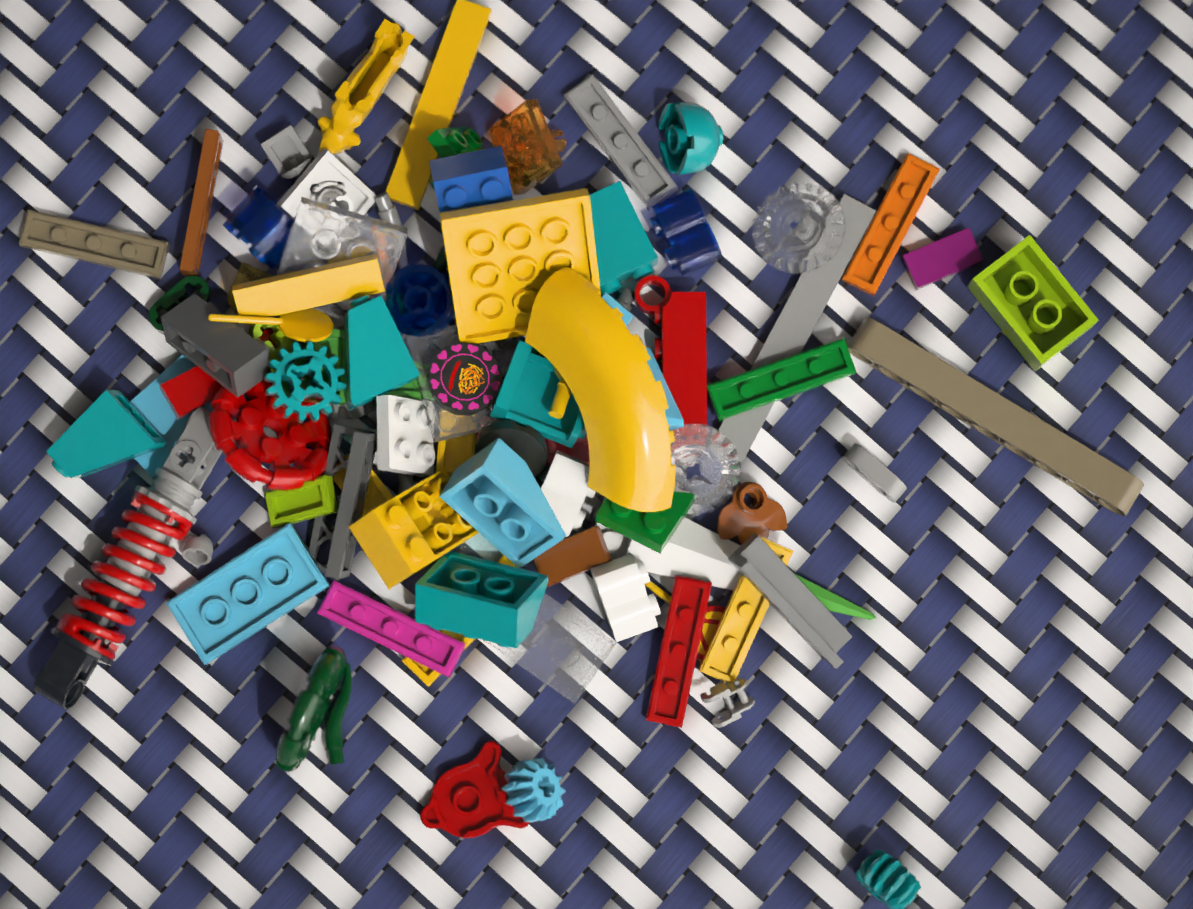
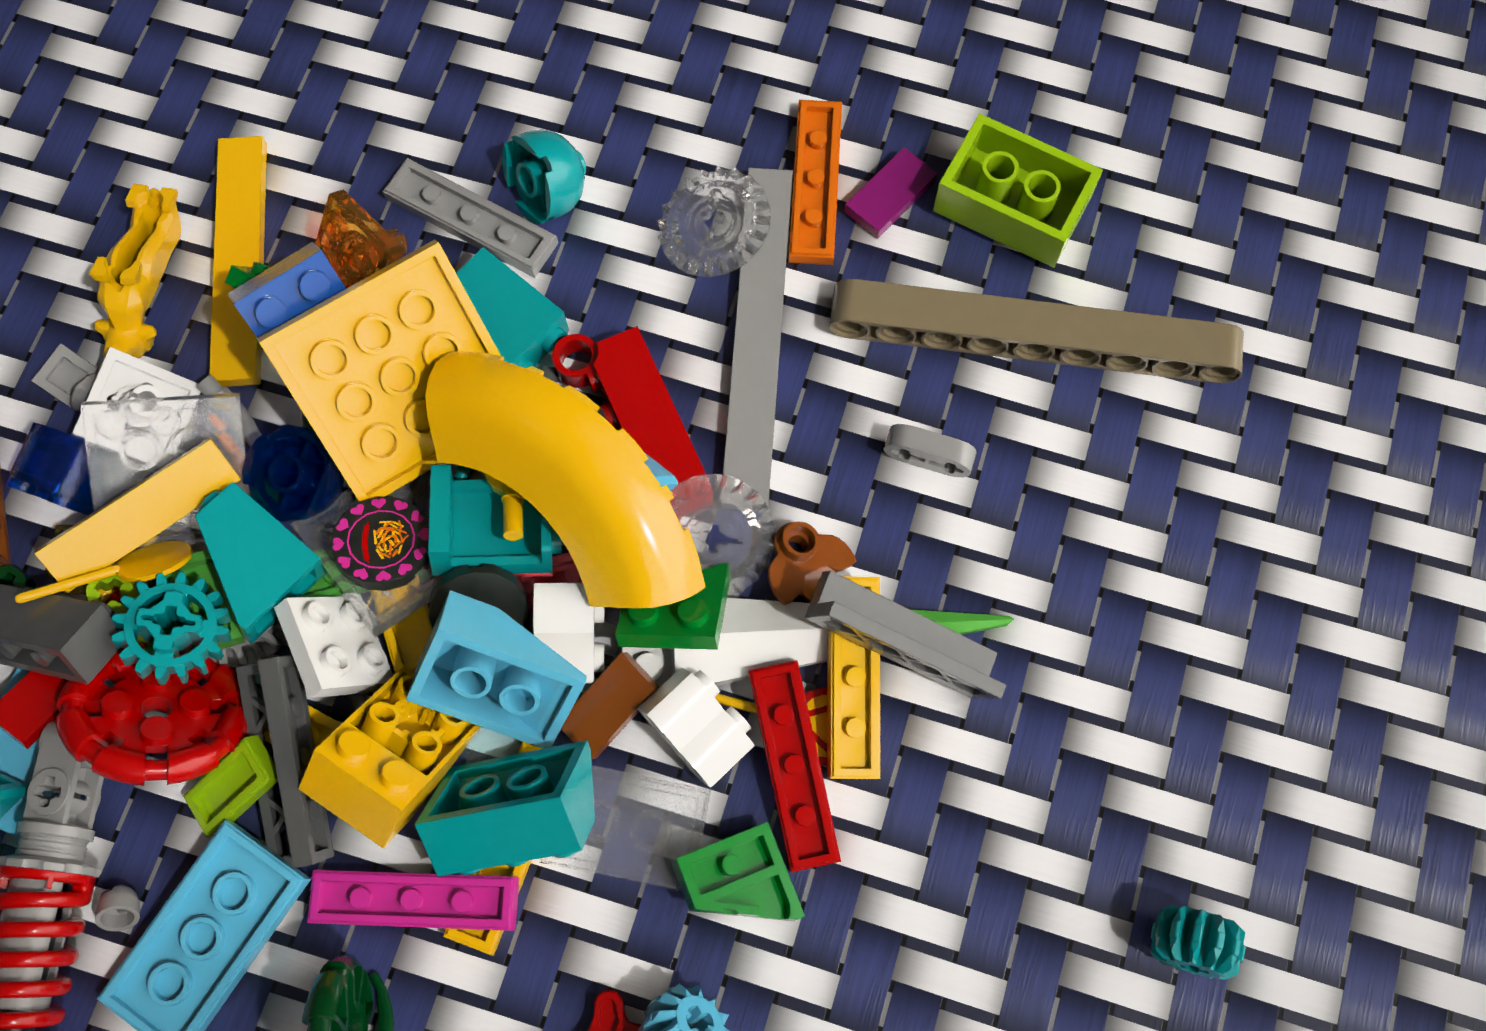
camera: 20 degrees left, 10 degrees down
clear blue brick [648,188,722,276] -> none
light grey piece [701,679,755,728] -> none
green tile [707,338,856,422] -> none
none -> green wing [671,822,805,921]

